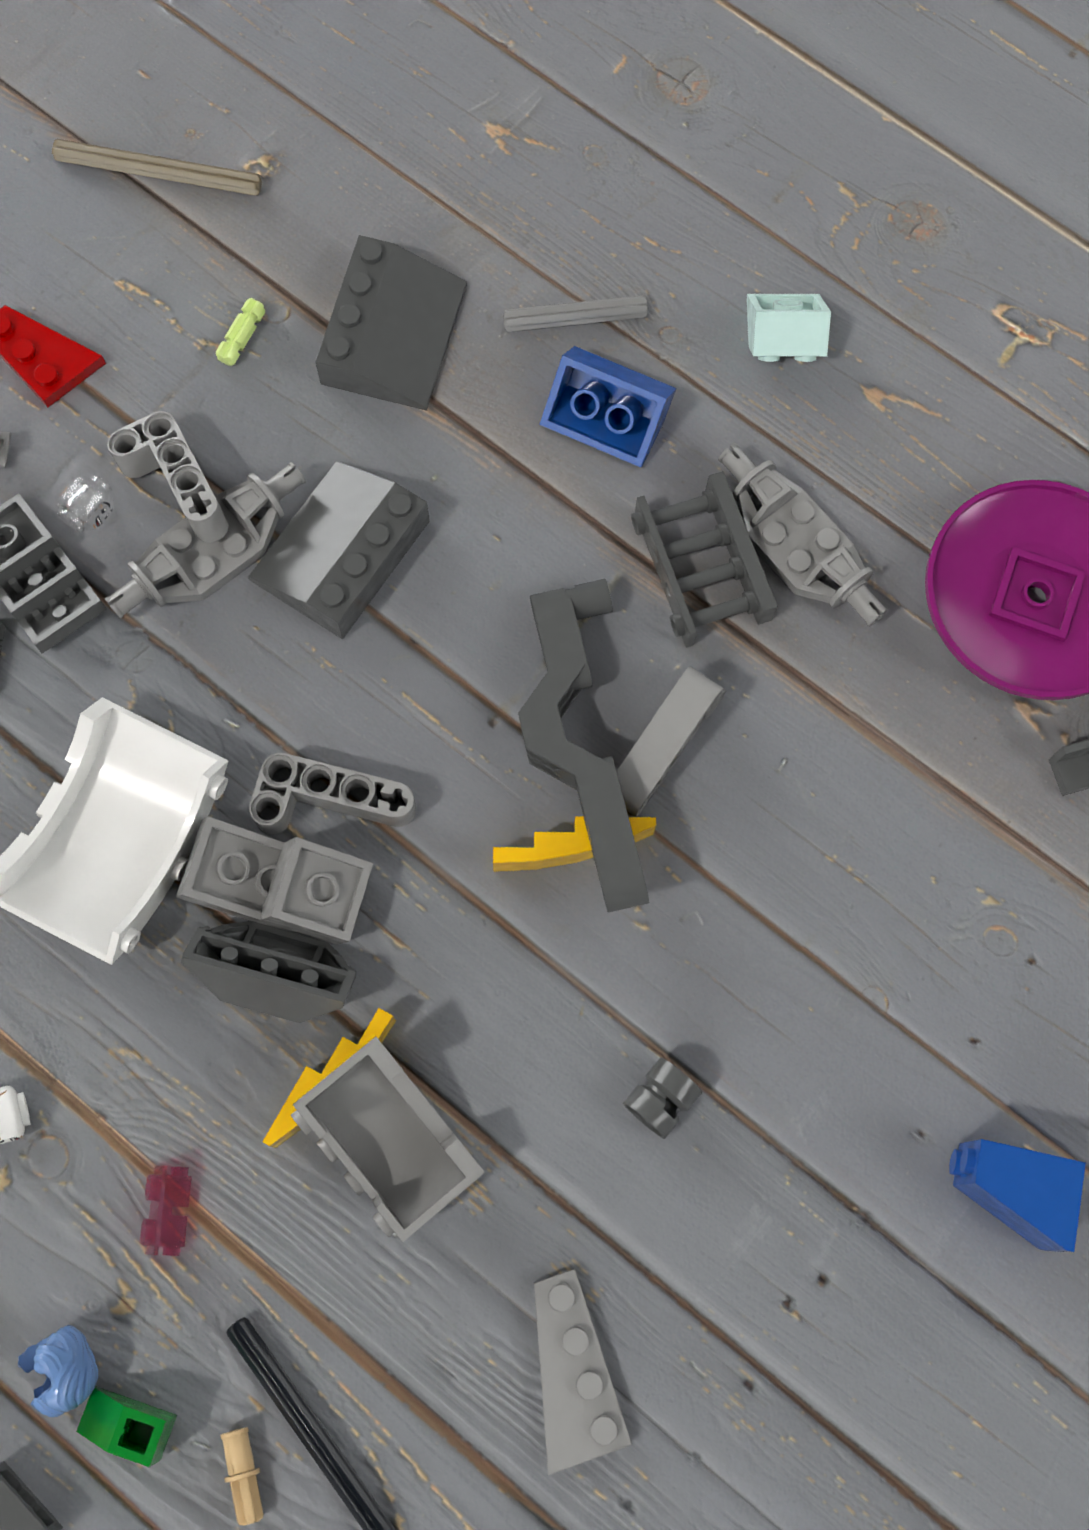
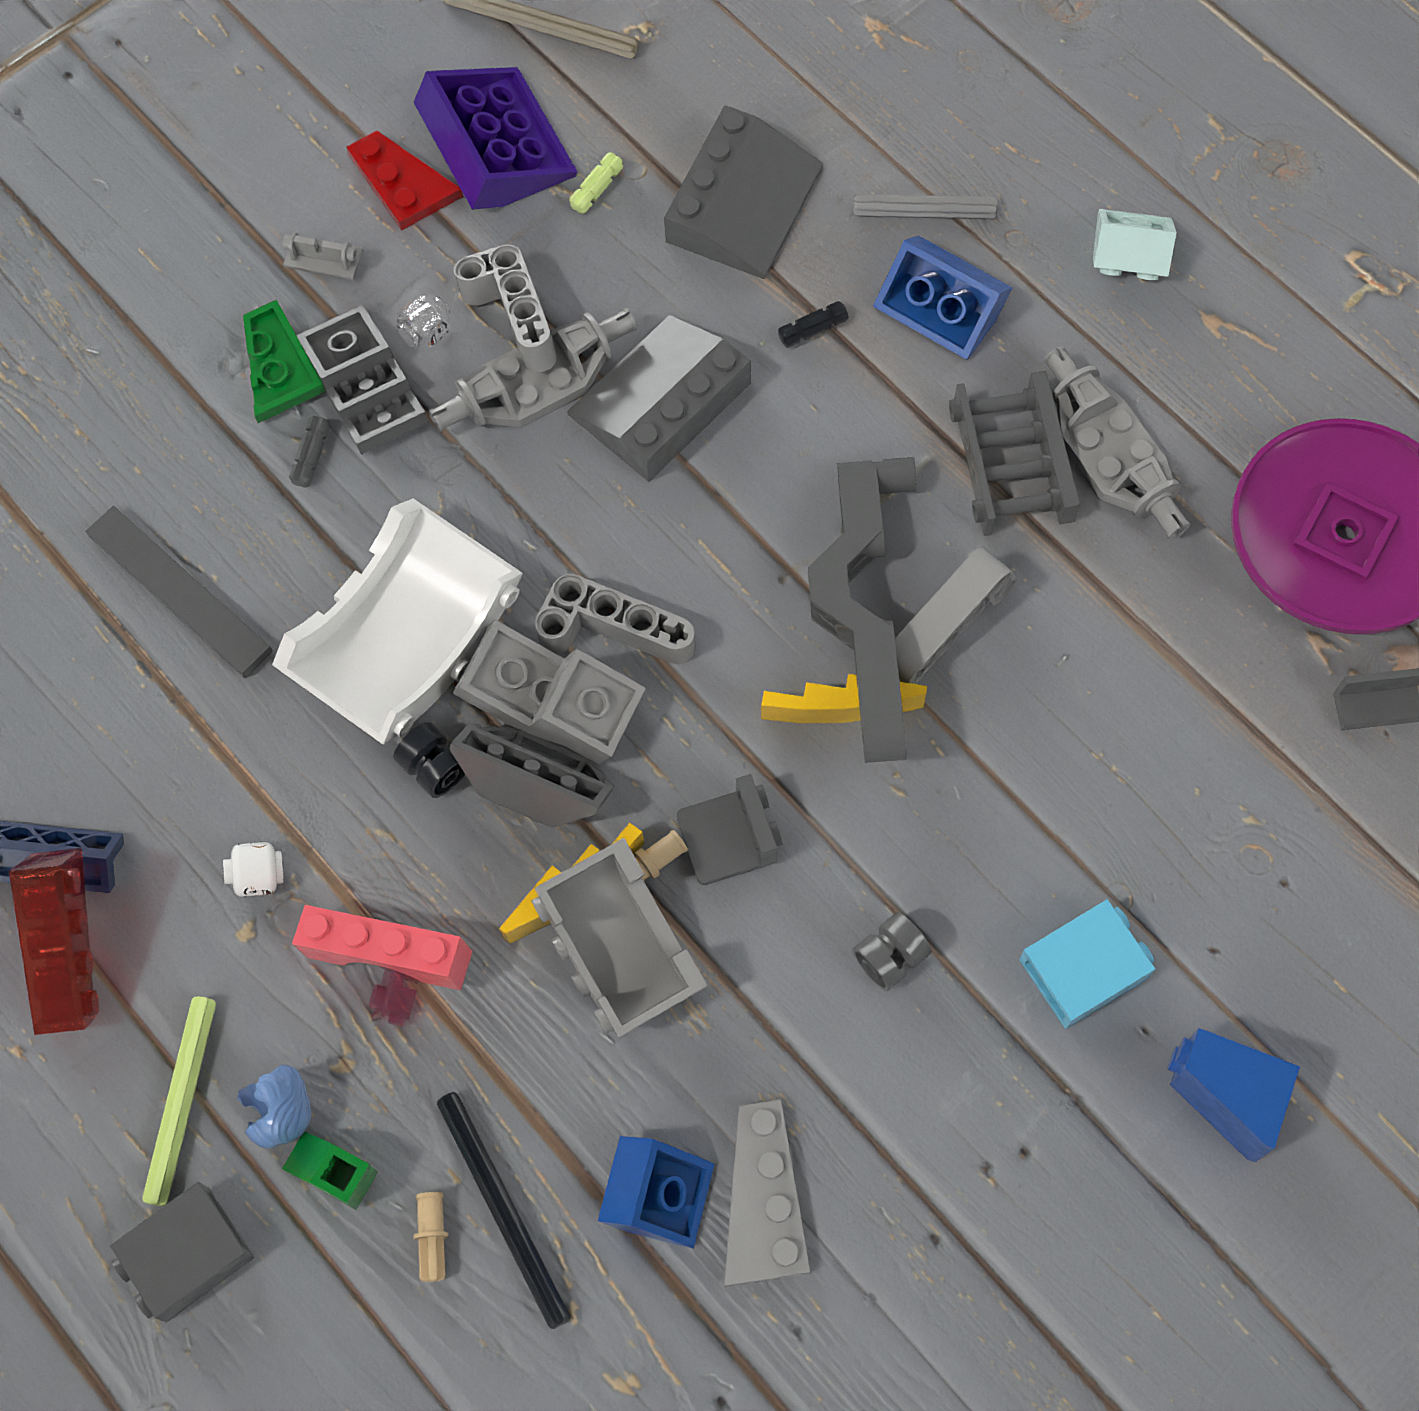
camera: 15 degrees right, 5 degrees down
none -> coral arch [292,905,473,991]
none -> black wheel [393,722,465,798]
none -> dark purple slope [413,67,578,210]
none -> blue slope [598,1136,715,1249]
none -> tan pin [635,829,688,881]
none -> dark grey bracket [677,774,782,885]
none -> black axle [778,301,849,348]
none -> medium azure brick [1019,899,1155,1030]

